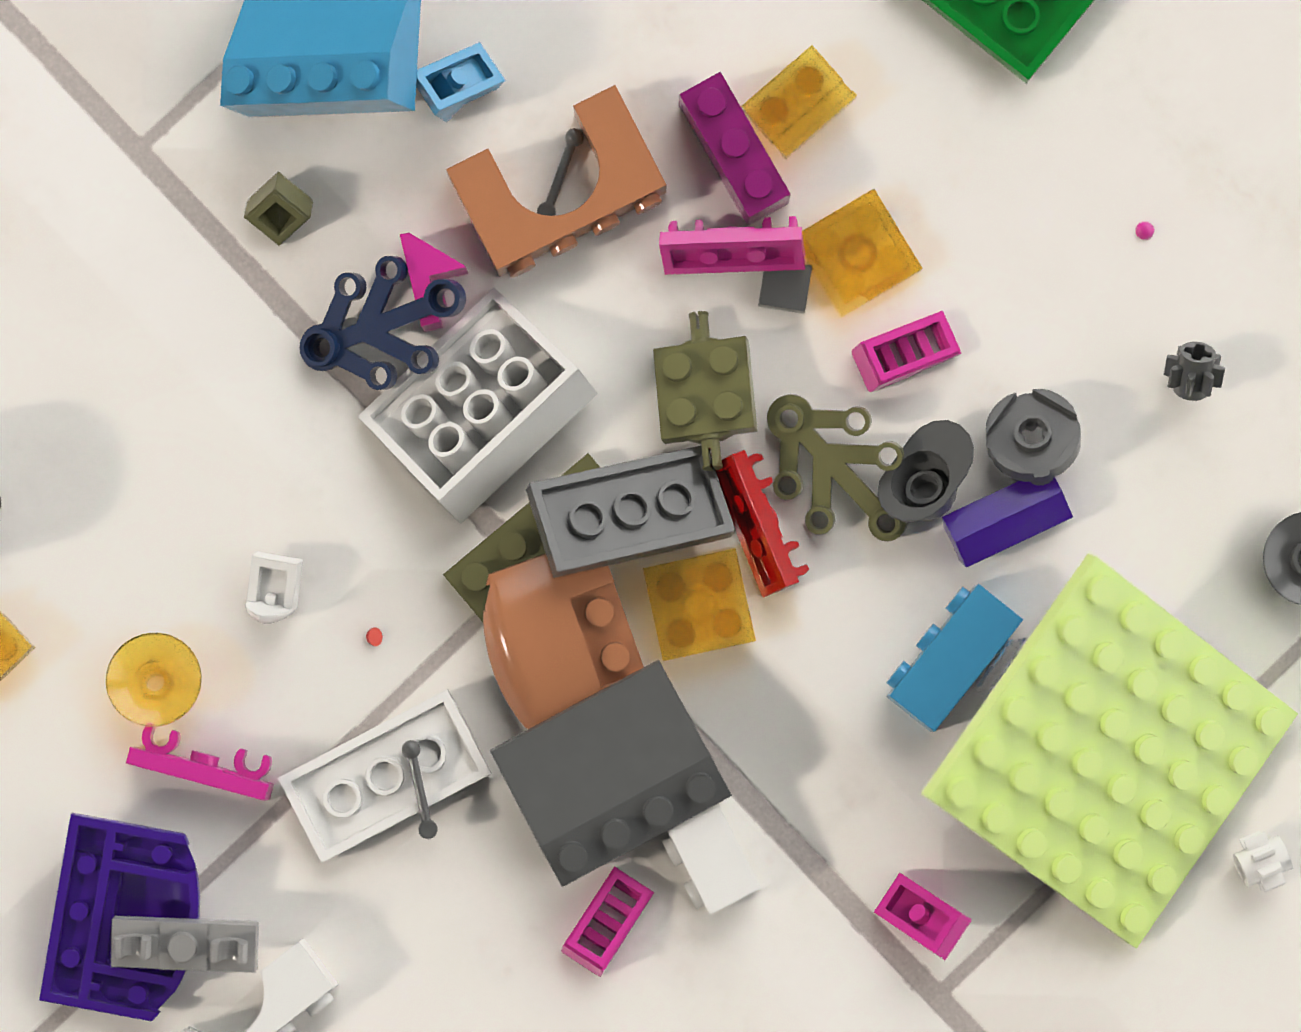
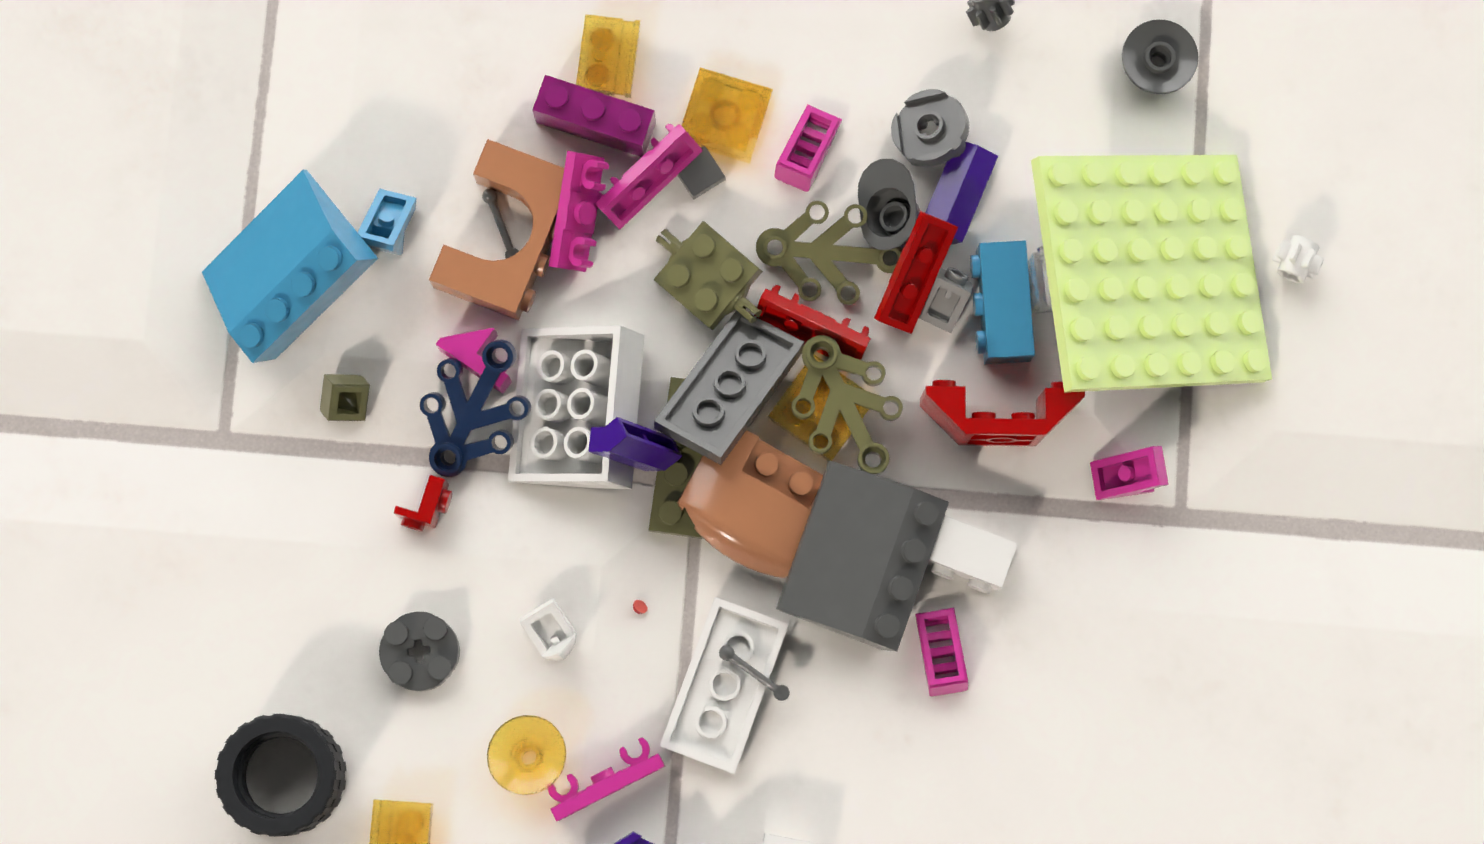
camera: 45 degrees left, 5 degrees down
none -> dark grey plate [379,612,460,691]
none -> red bracket [393,475,452,532]
none -> dark pink plate [549,151,609,272]
none -> dark purple piece [588,417,682,471]
none -> olive plant [791,335,903,475]
none -> red plate [874,211,958,334]
none -> light grey bracket [919,267,973,333]
none -> red slope [920,380,1085,446]

